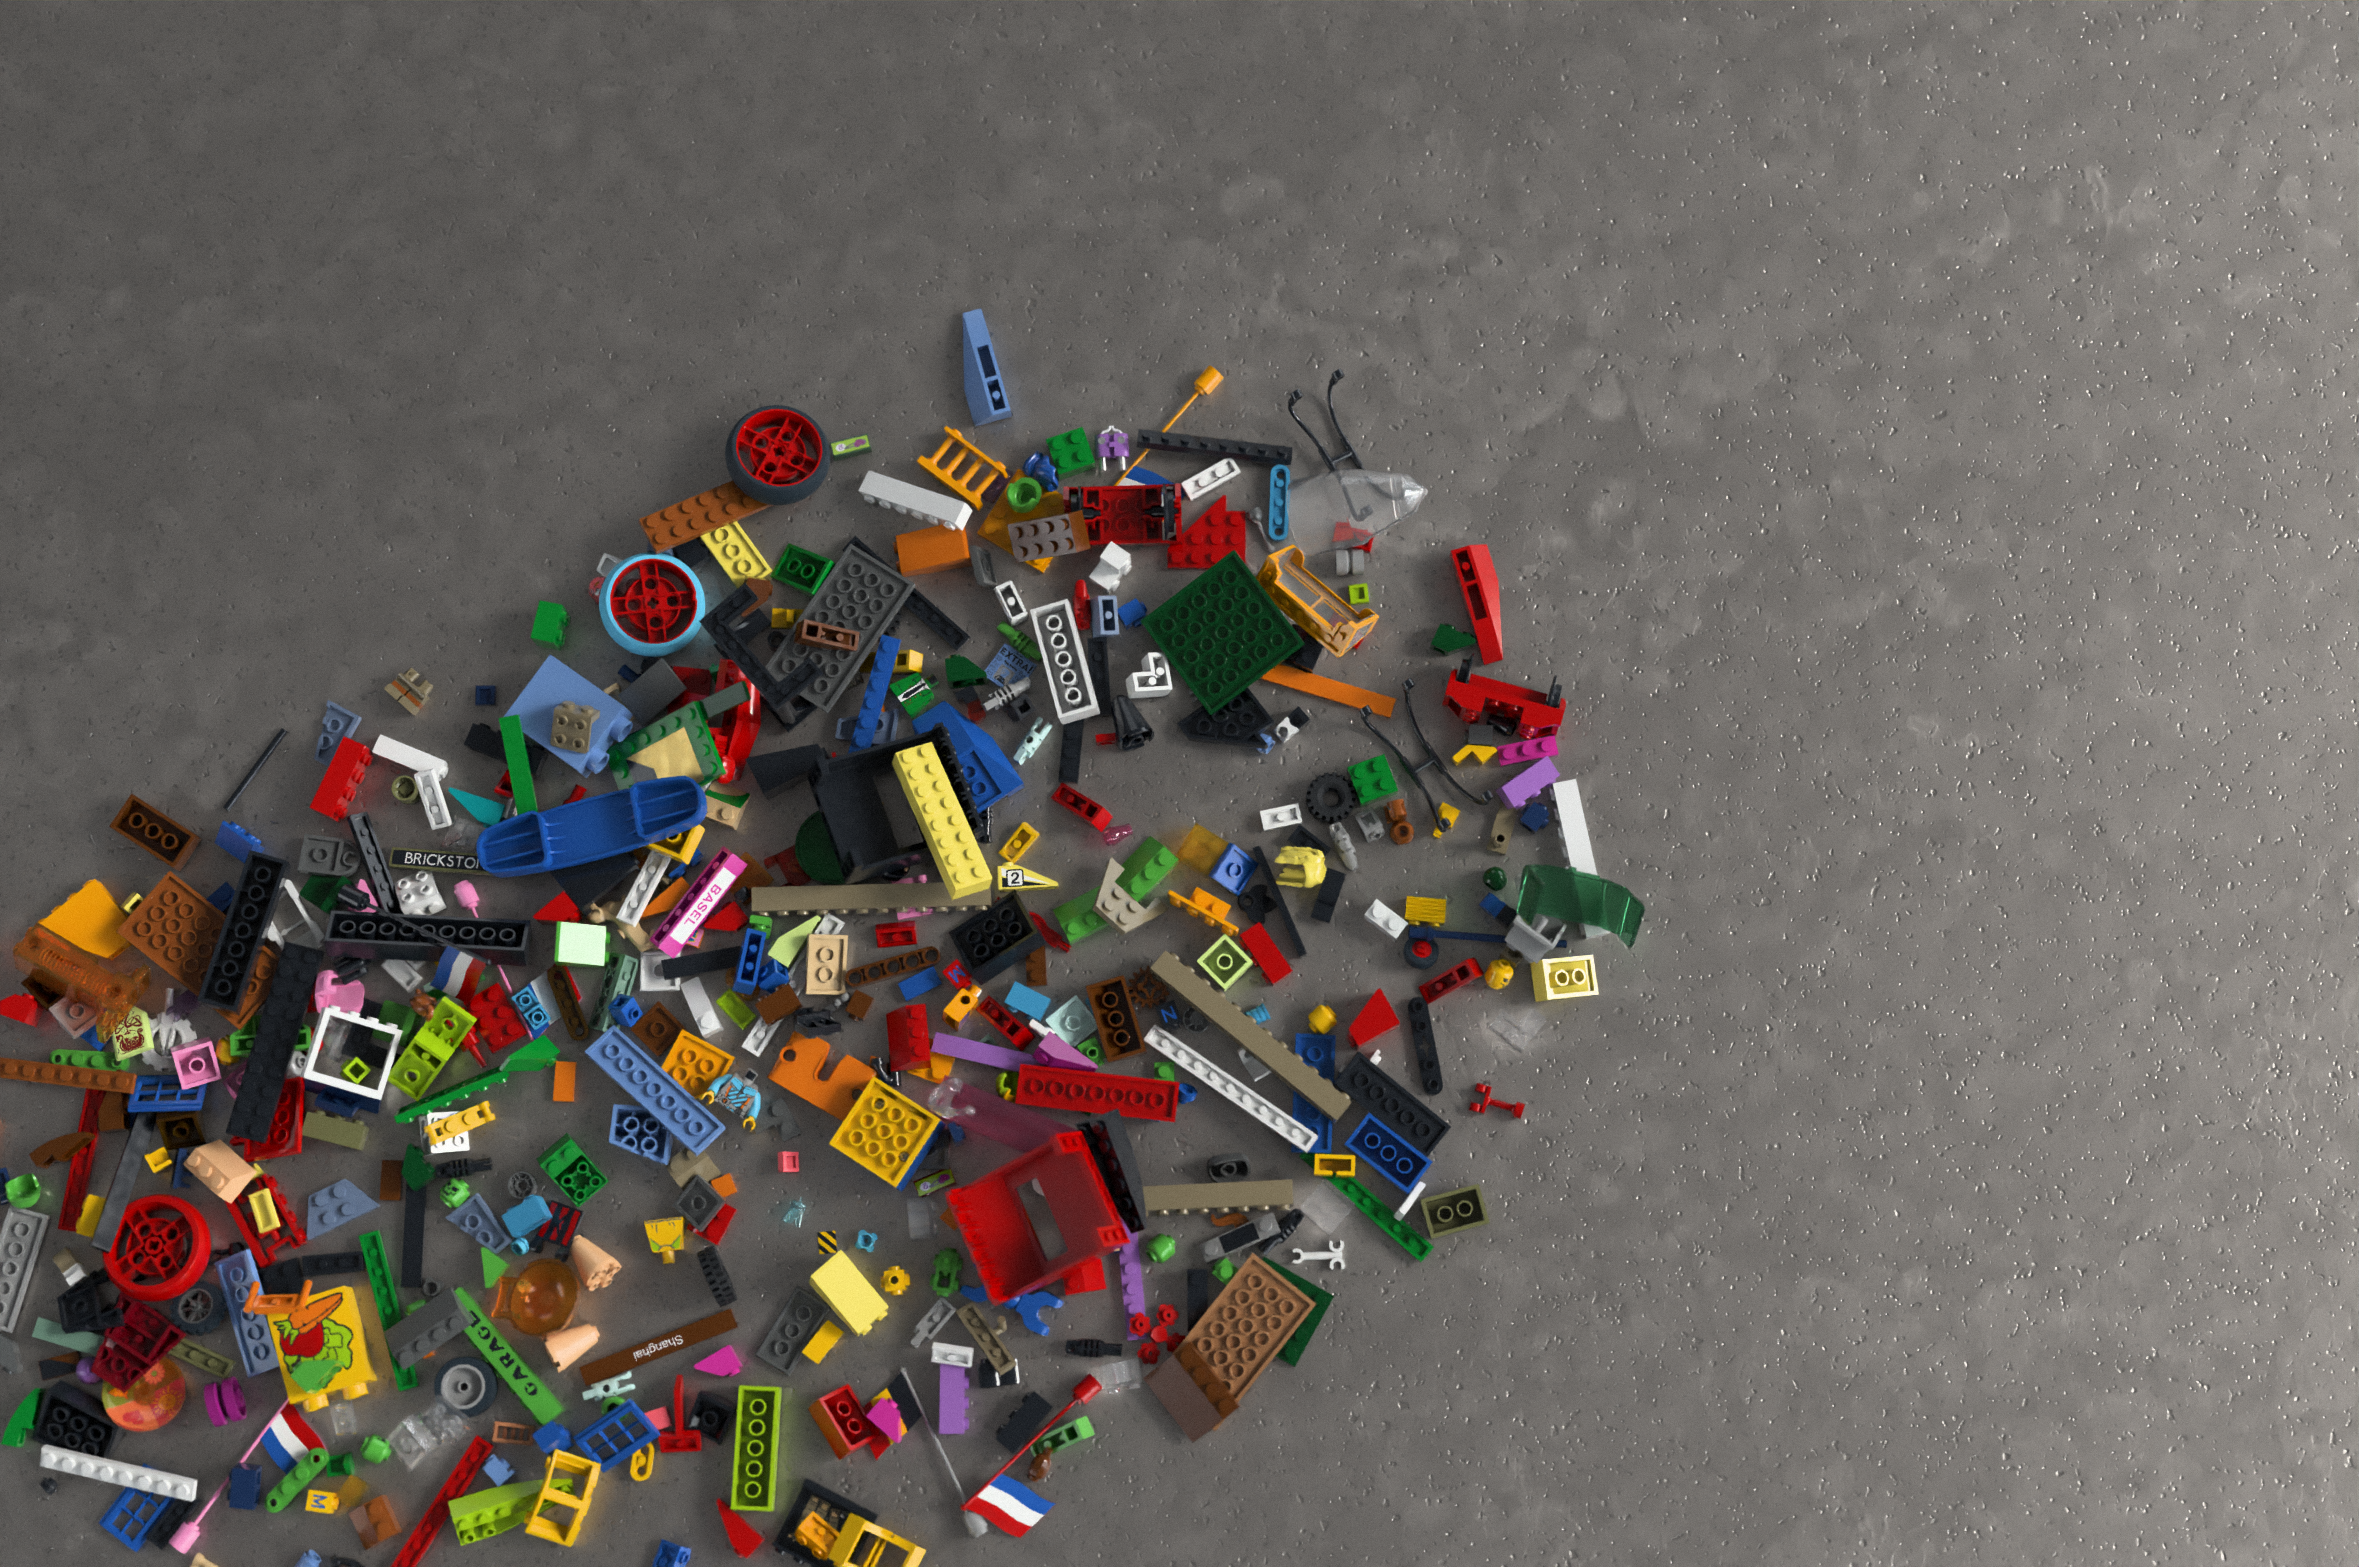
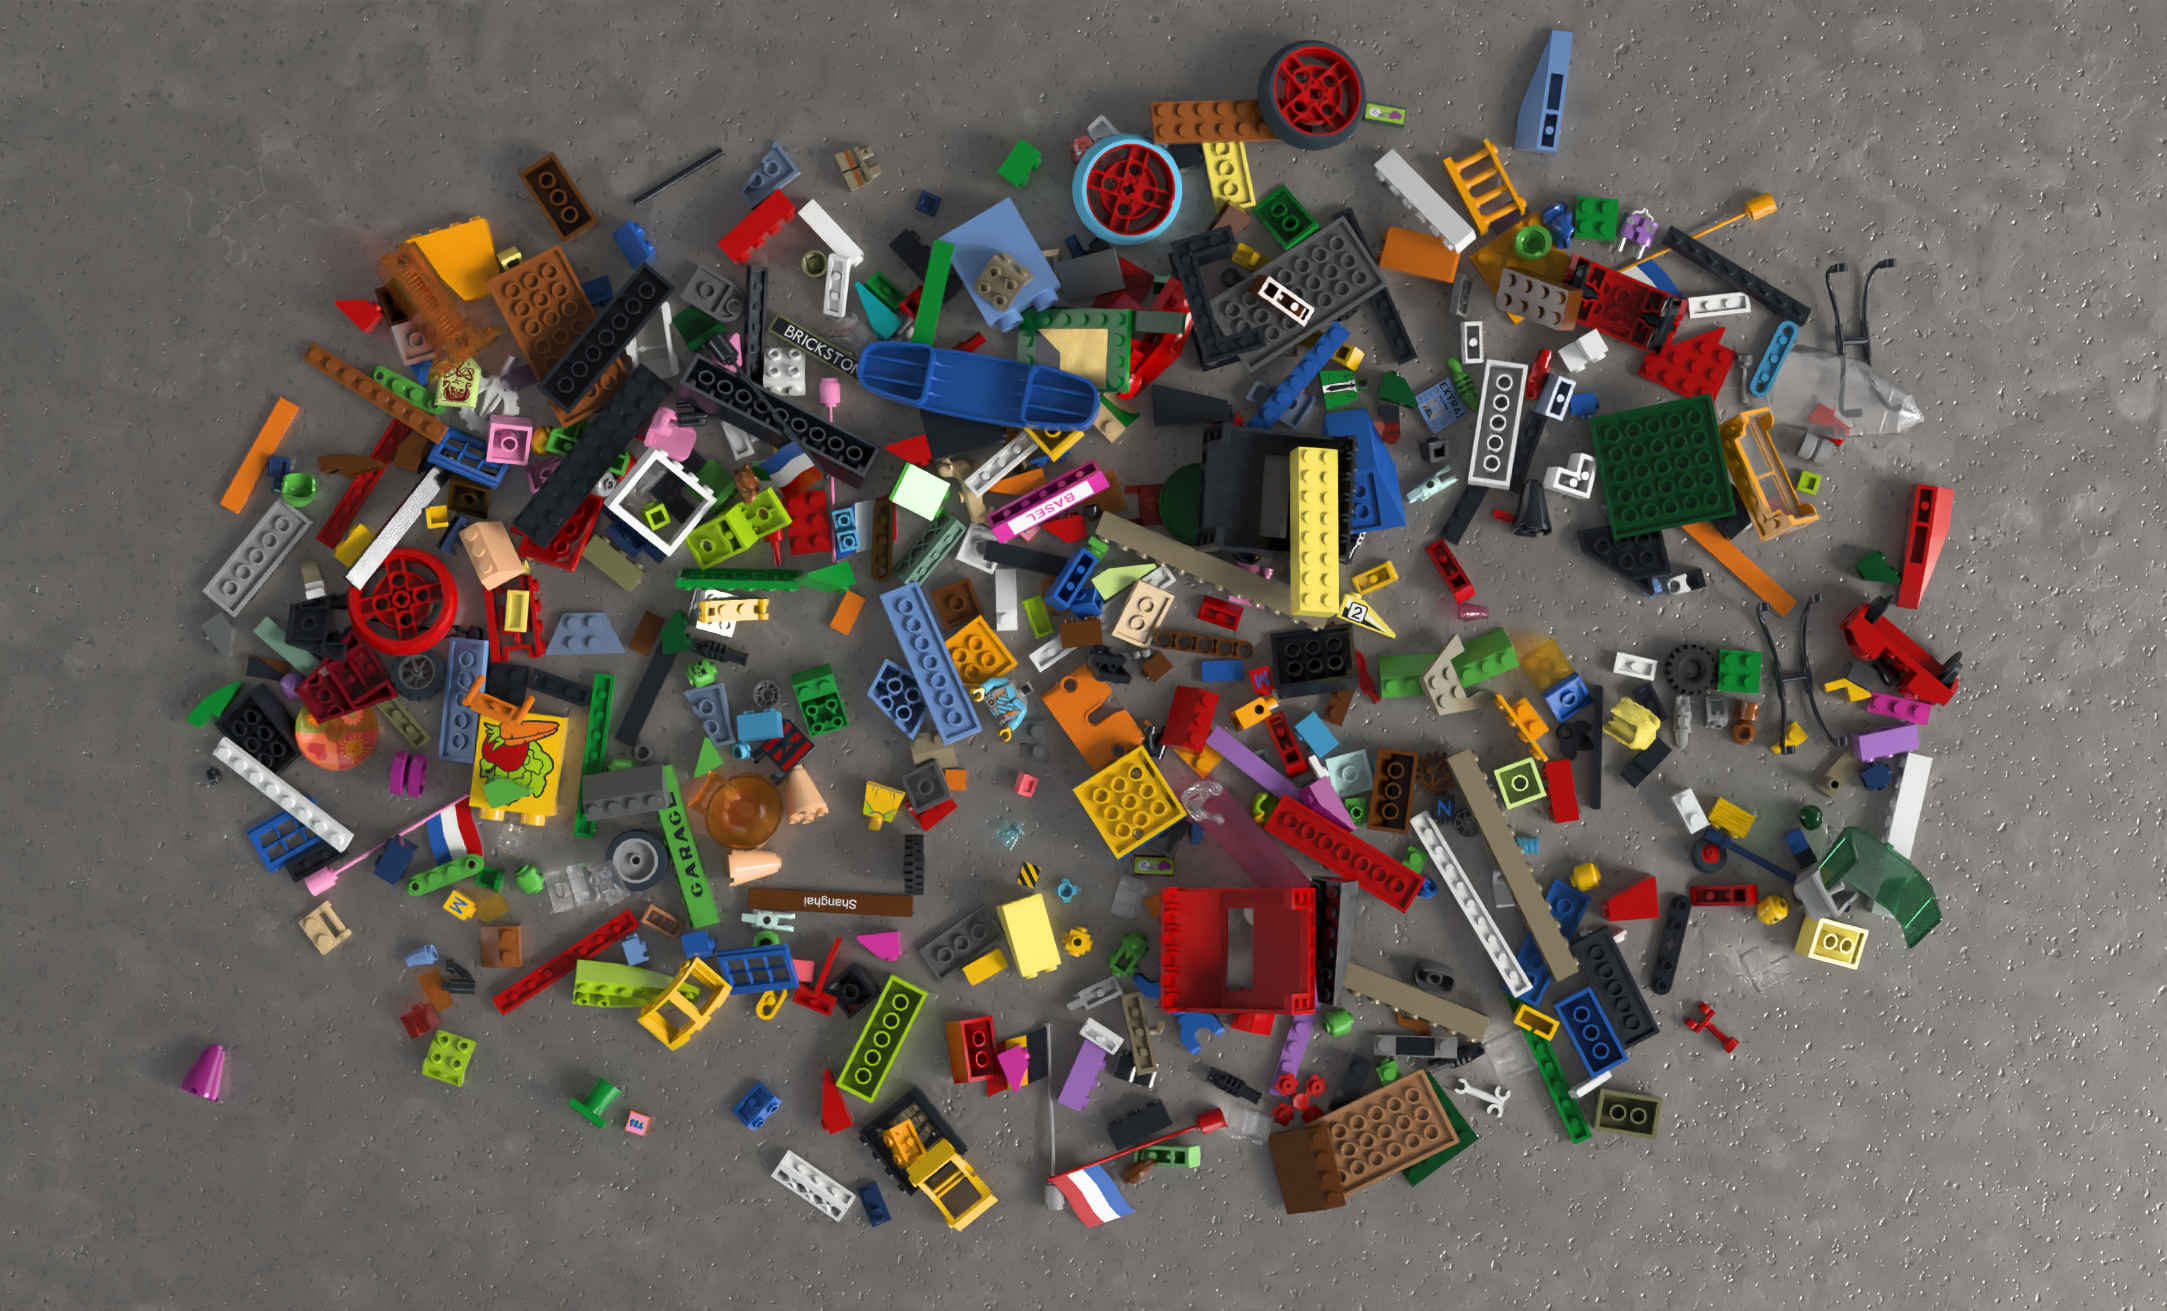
camera: 25 degrees right, 10 degrees up
blue brick [608,994,643,1027] -> none
light grey hinge [981,677,1032,711] -> none
none -> green plate [864,270,908,313]

